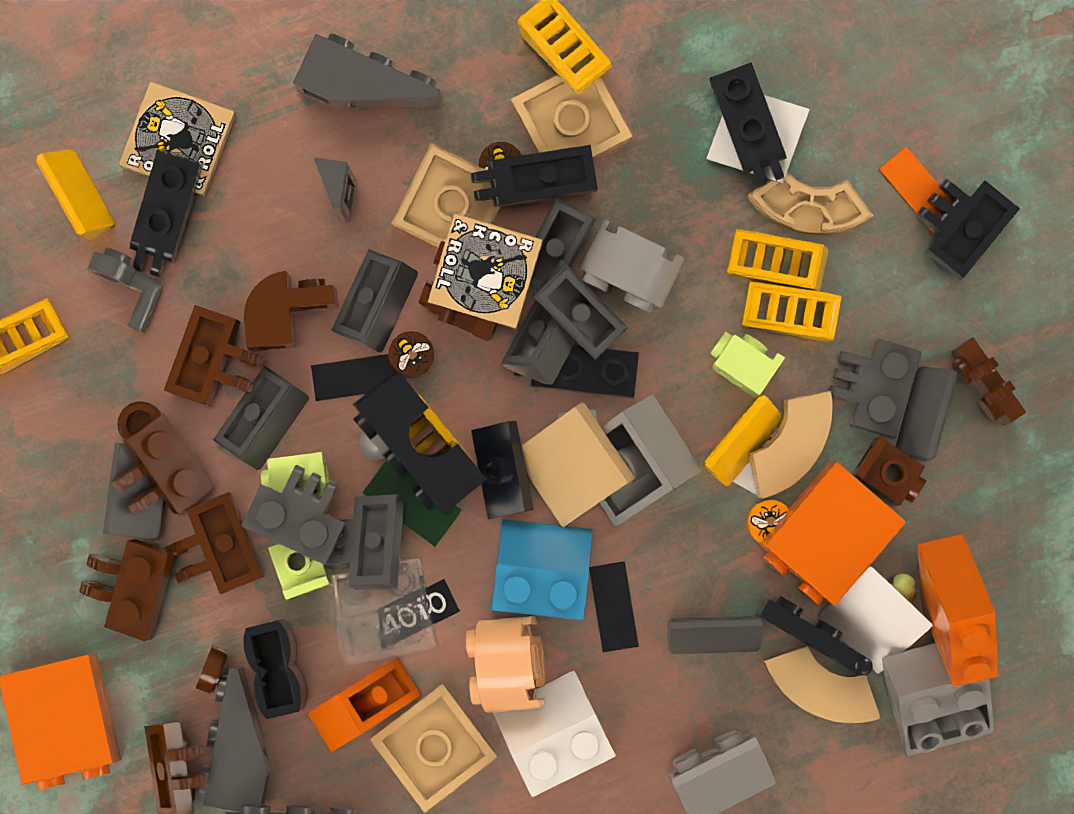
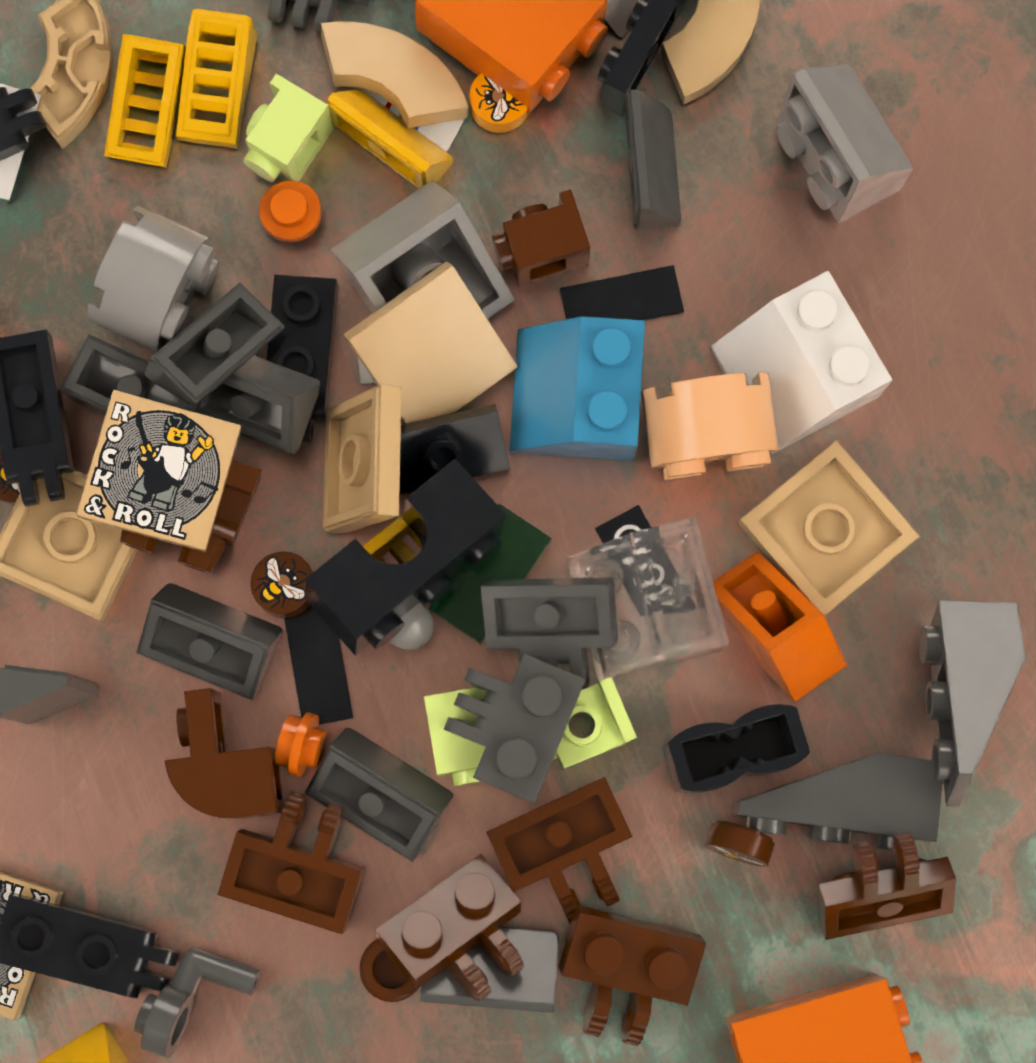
camera: 90 degrees left, 5 degrees down
none -> orange plate [259,180,322,242]
none -> orange plate [275,712,327,777]
none -> tan tile [323,384,402,534]
none -> reddish brown brick [492,189,590,287]

